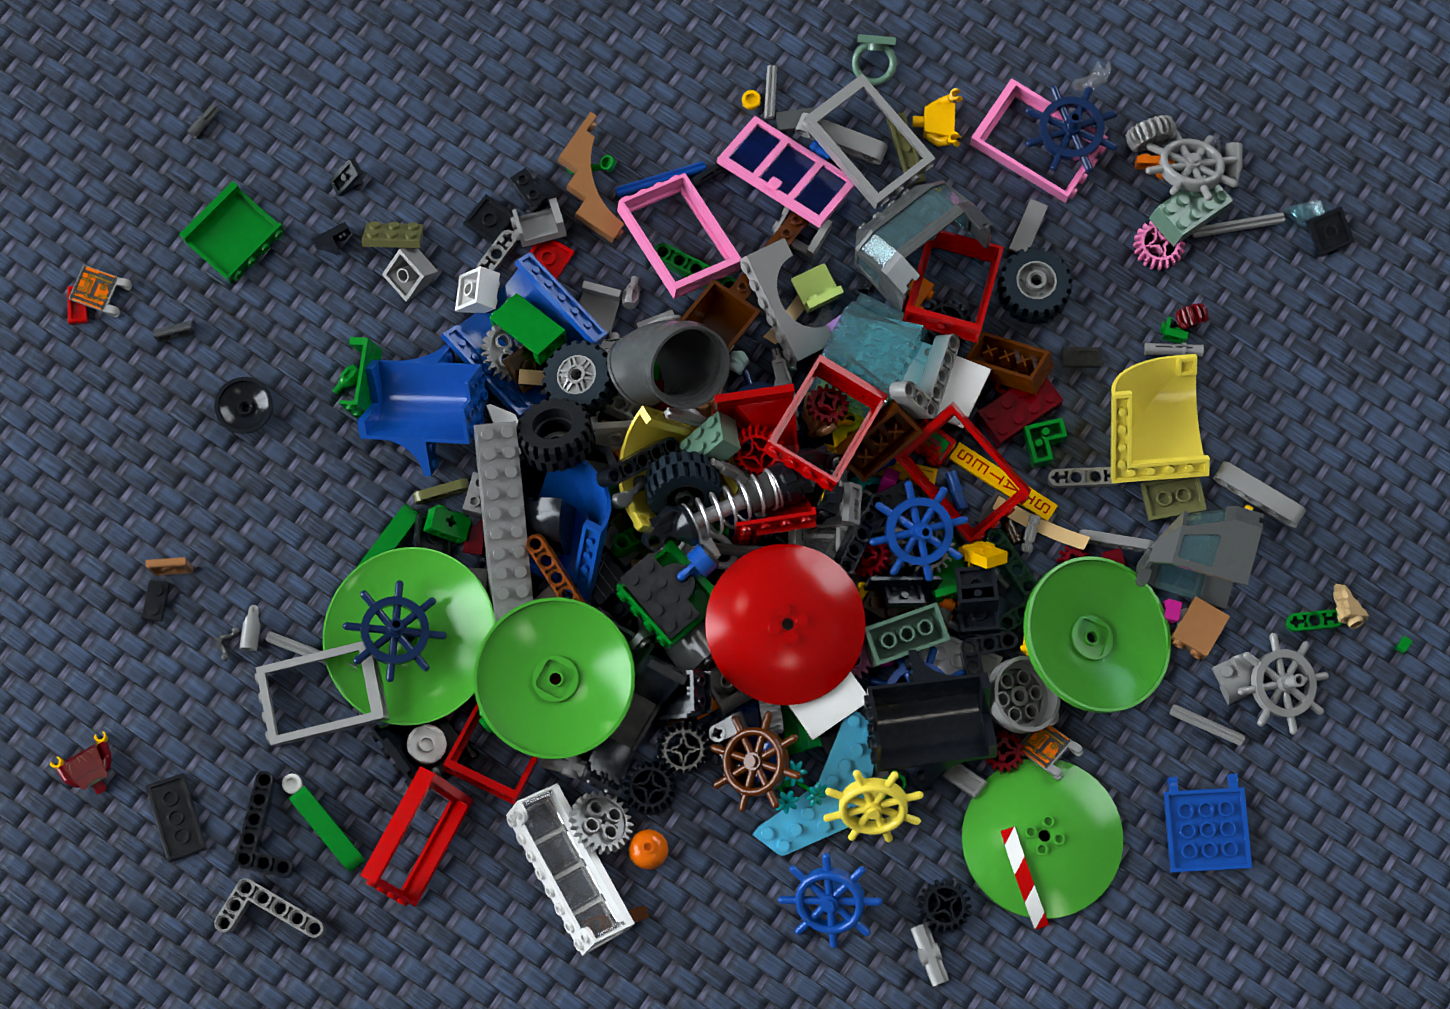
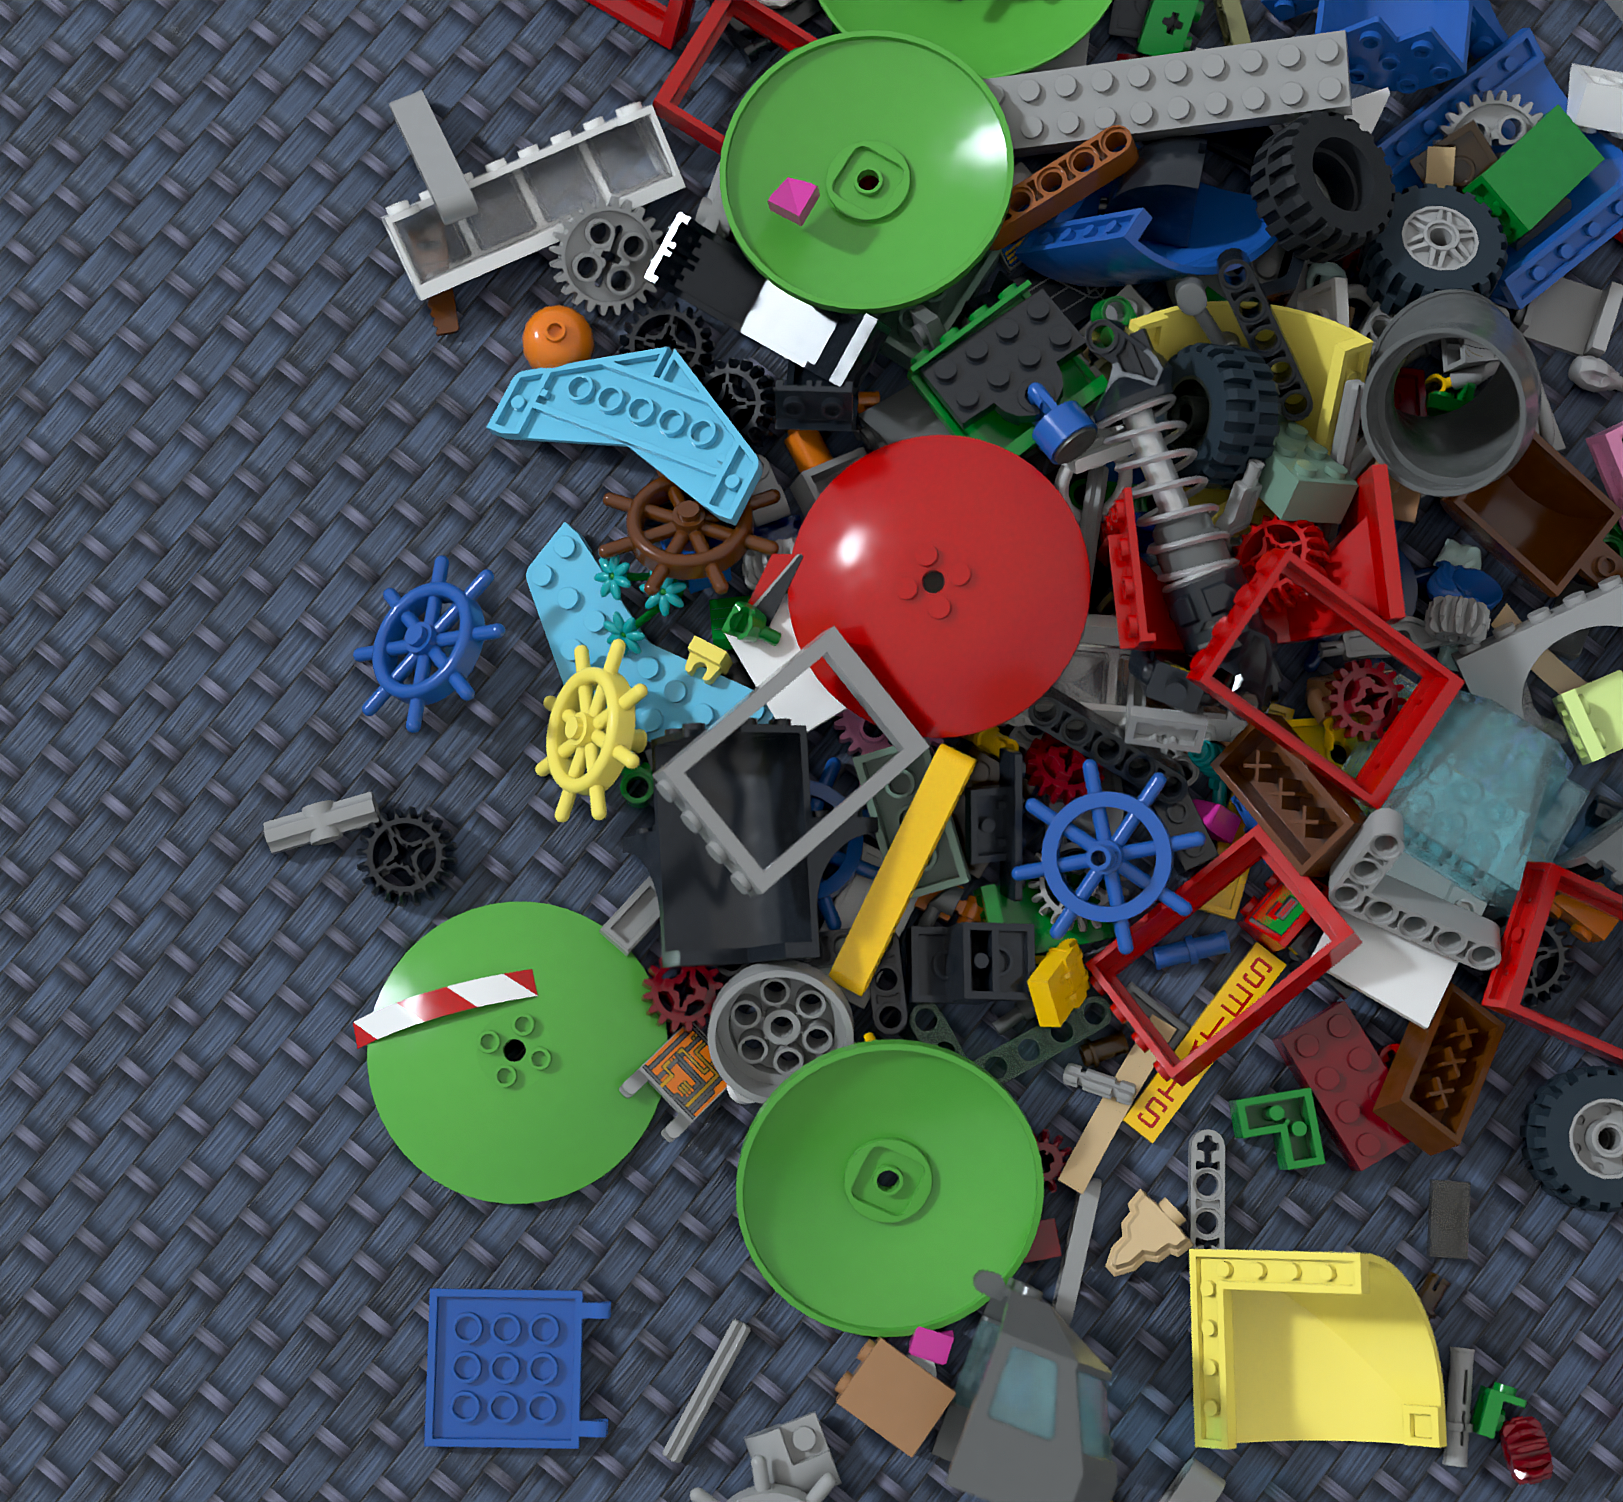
camera: 90 degrees right, 5 degrees up
olive plate [1140,477,1207,522] -> none
none -> light grey beam [389,90,479,226]
none -> medium azure wing [486,346,763,526]
none -> light grey window [652,626,930,897]
none -> light yellow tile [685,636,733,685]
none -> green piece [722,600,781,646]
none -> sticker [748,554,803,627]
none -> dark pink slope [767,177,820,226]
none -> yellow beam [828,743,977,997]
none -> tan rock [1105,1189,1194,1277]
none -> dark brown pin [1417,1272,1451,1321]
none -> light grey gear [1424,595,1491,646]
none -> blue hair [1426,560,1503,612]

